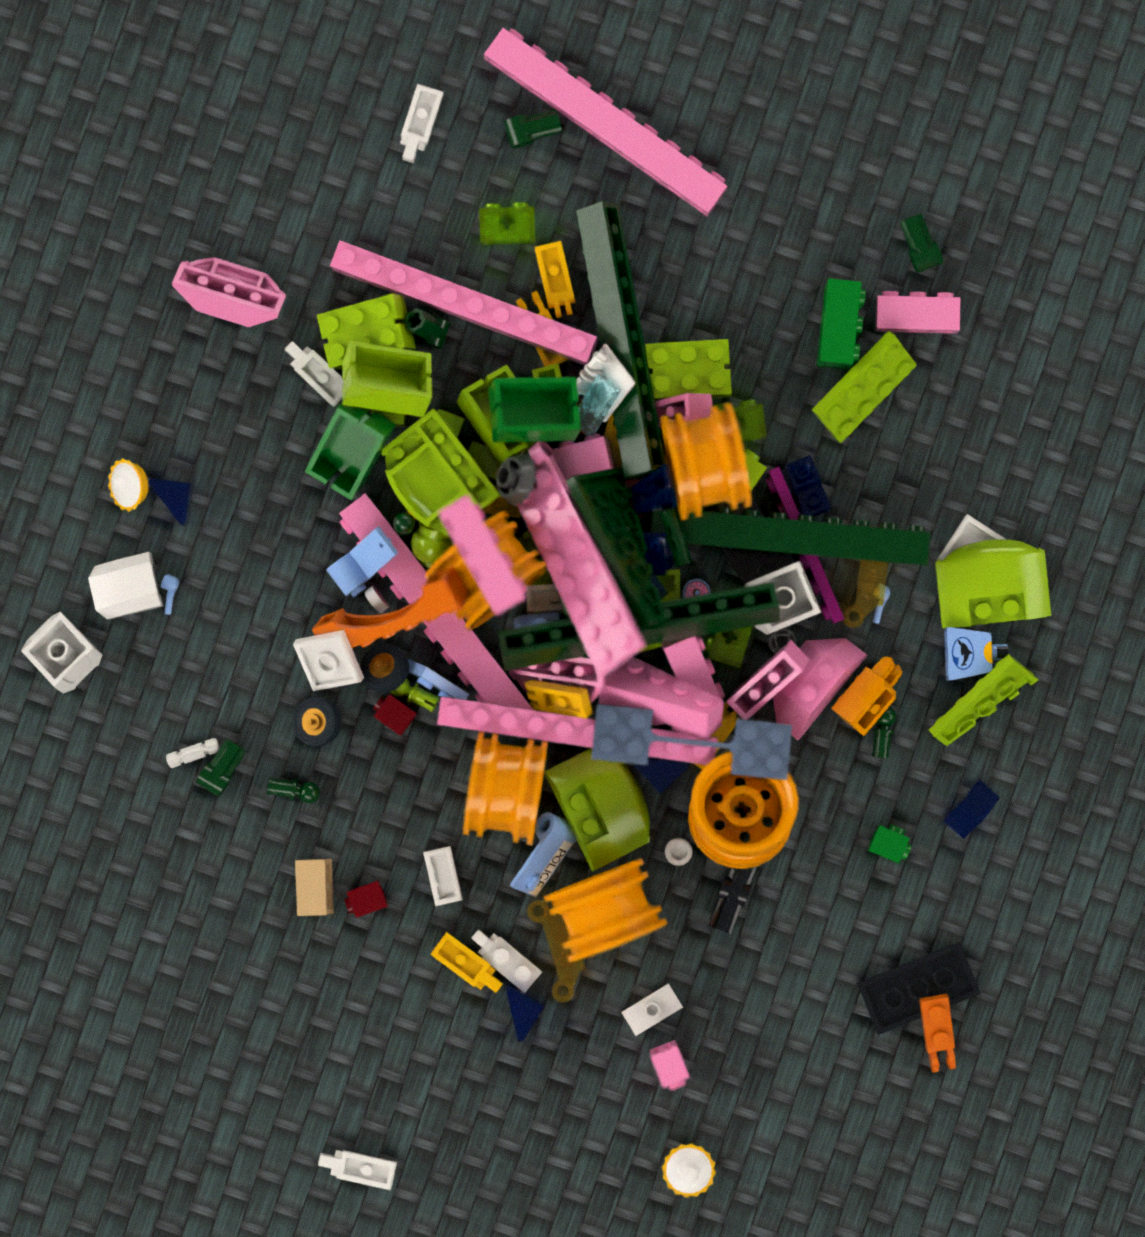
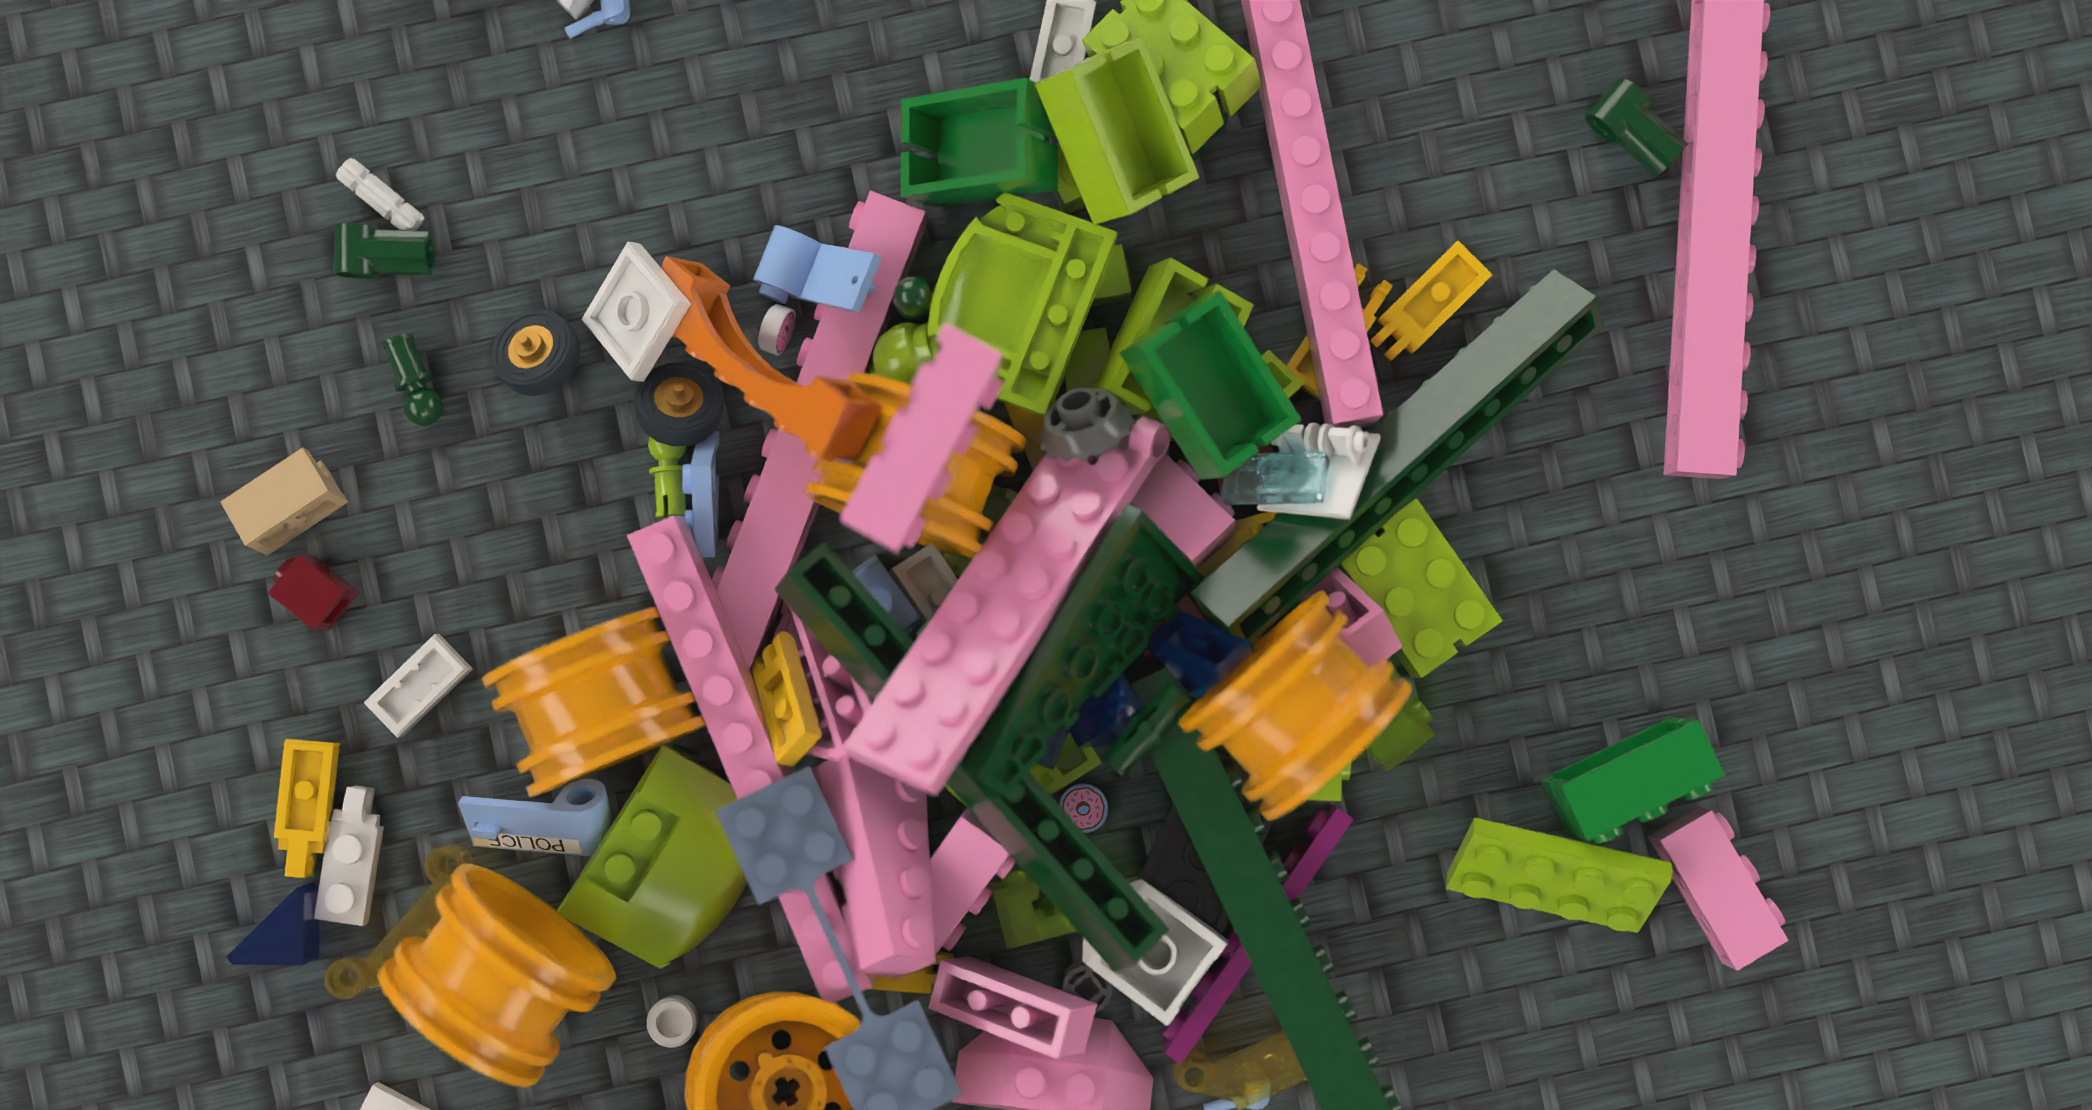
camera: 60 degrees right, 0 degrees up
dark red brick [373,694,417,736] -> none
dark green piece [404,308,451,349] -> none
clear neon green brick [479,202,536,245] -> none
clear blue slope [633,760,689,794] -> none
clear blue slope [785,455,831,516] -> none
dark green piece [899,214,943,273] -> none

